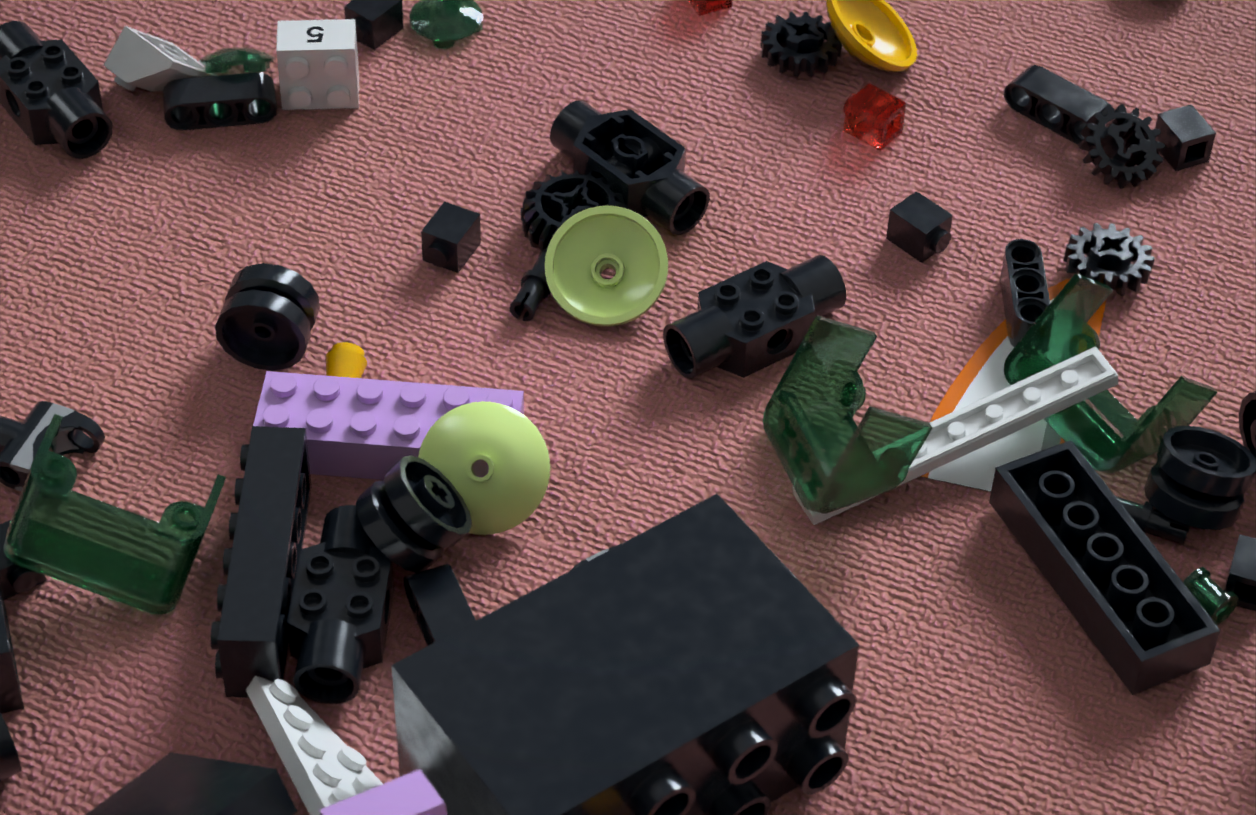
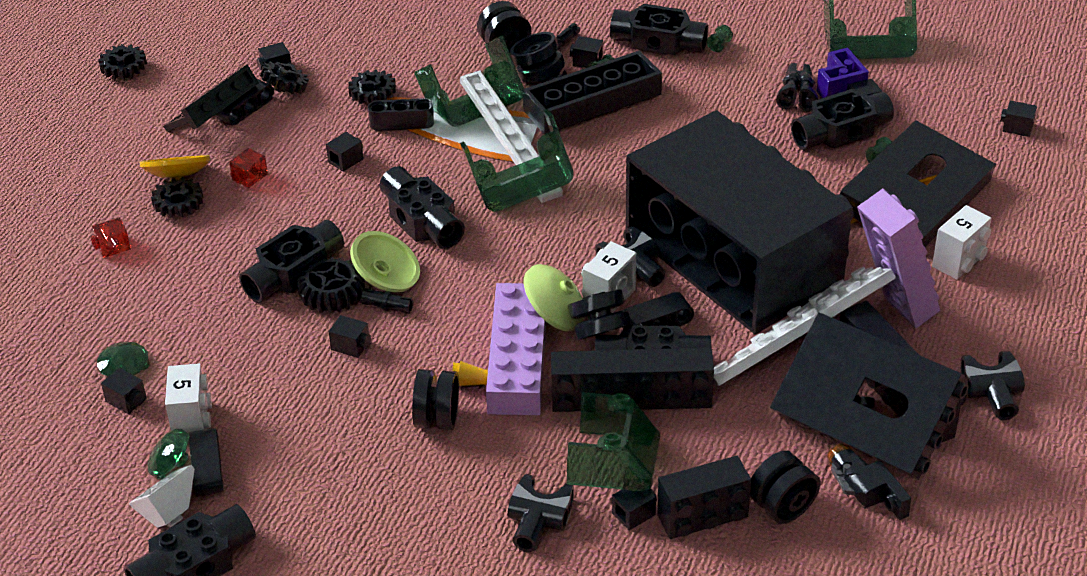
camera: 90 degrees left, 5 degrees down
none -> black fence [163,64,259,132]
none -> white brick [581,242,636,313]

